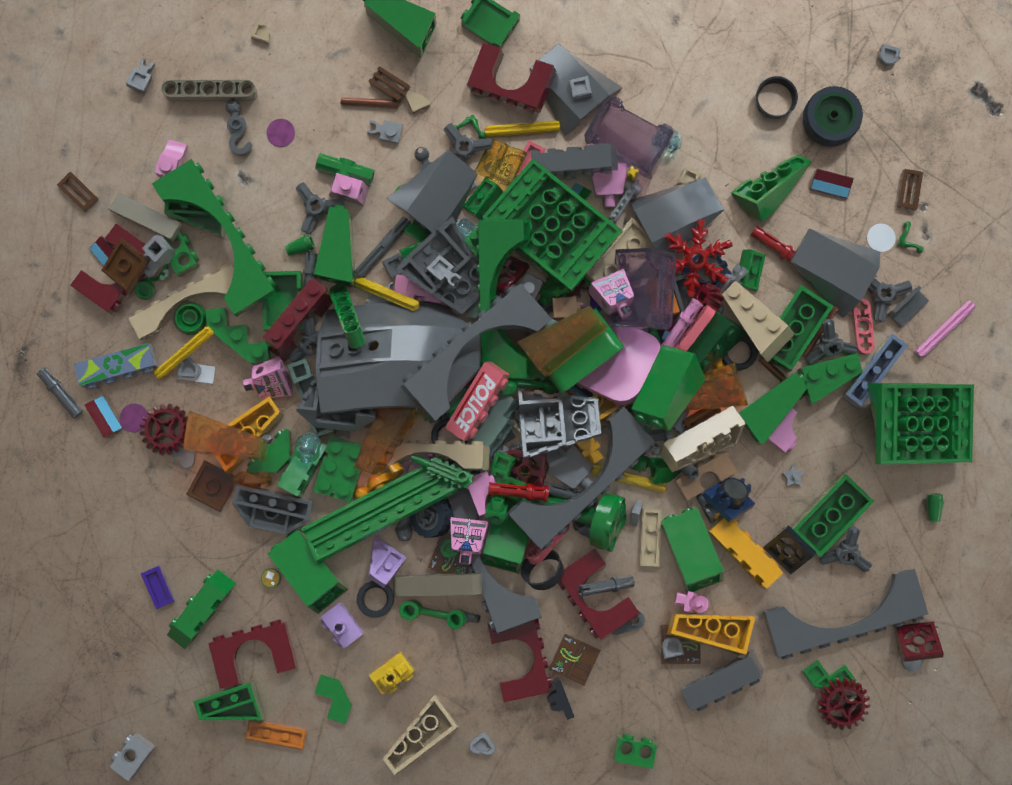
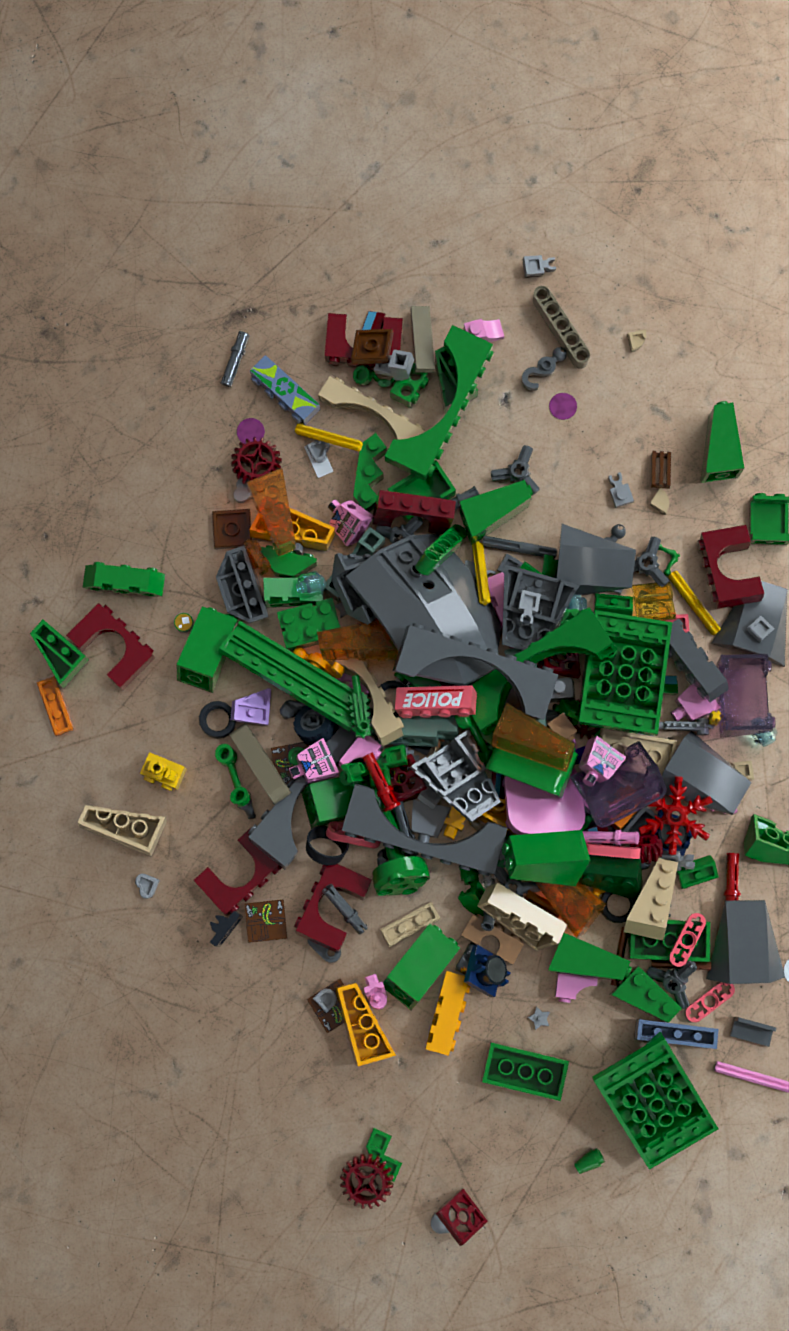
camera: 65 degrees right, 5 degrees down
reddish brown tile [57,172,98,212] -> none
slope [84,395,123,438] -> none
dark purple tile [141,566,175,609] -> none
green hat [173,302,207,335] -> none
green cone [285,234,315,256] -> none
green piece [315,153,375,186] -> none
green tile [315,674,352,724] -> none
lavender brick [321,602,364,648] -> none
bright pink torso [329,173,369,206] -> none
copper bar [341,97,398,108] -> none
yellow axle [591,464,667,493] -> none
green brick [613,734,657,769] -> none
light grey tile [629,500,643,527] -> none
dark grey wedge [681,650,764,711] -> none
dark grey arch [762,568,928,660] -> none
black piece [763,525,817,574] -> none
dark grey bush [819,526,872,572] -> none
dark grey bush [869,278,913,322] -> none
none -> coral beam [669,913,706,967]

